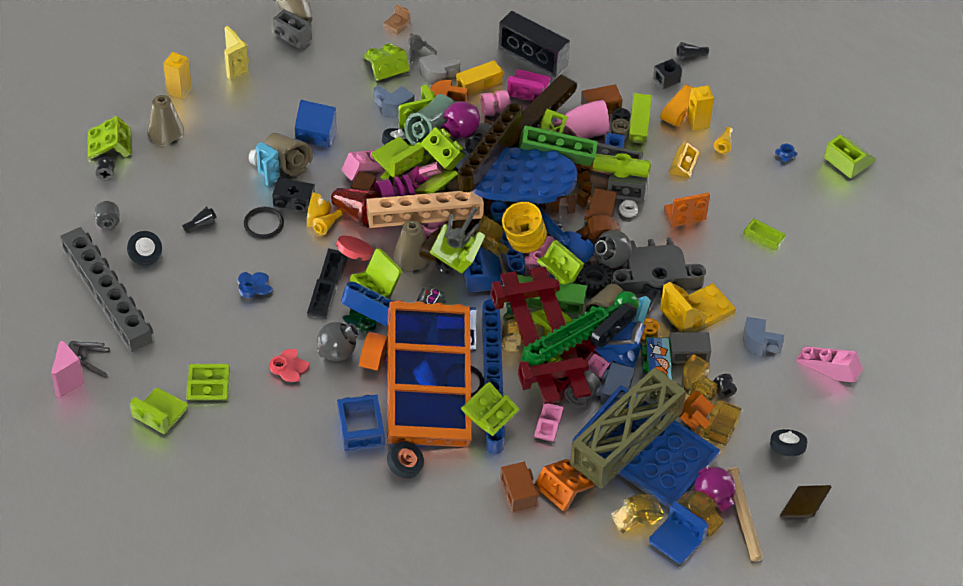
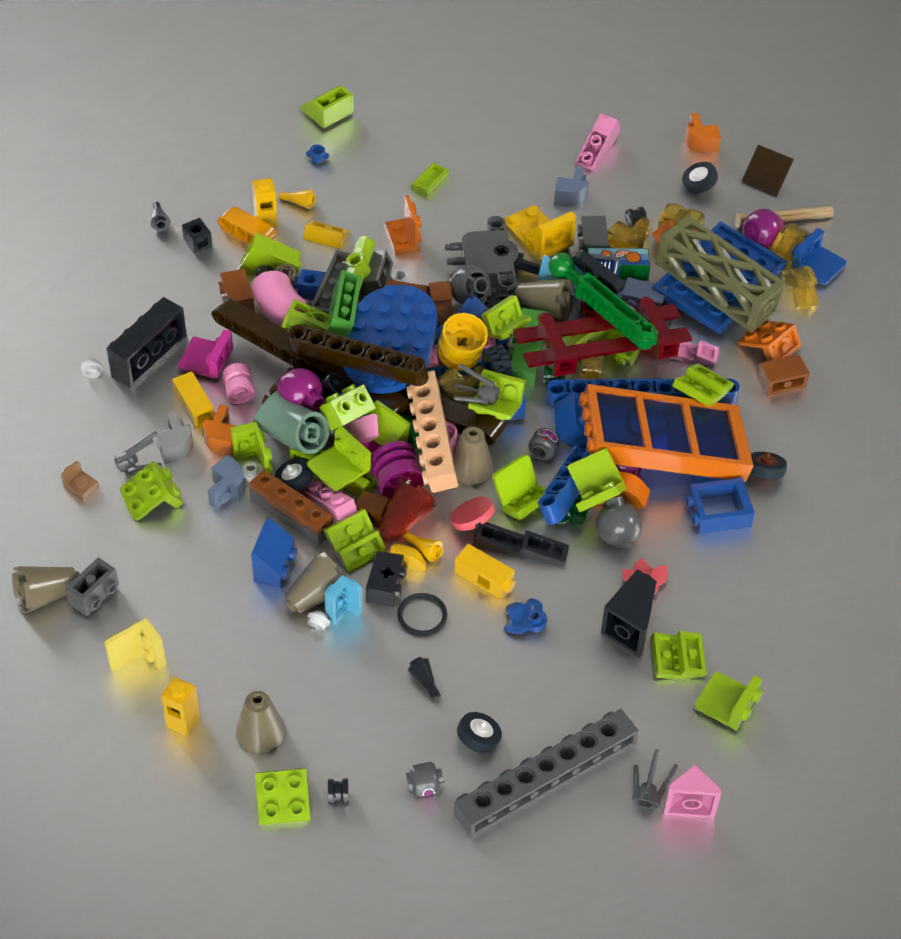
camera: 90 degrees left, 0 degrees up
none -> dark orange piece [248,470,333,546]
none -> lime slope [323,509,387,572]
none -> yellow brick [454,544,516,599]
none -> black wheel [481,344,513,377]
none -> lime bracket [567,448,627,512]
none -> black slope [601,569,657,658]
none -> orange brick [685,113,721,153]

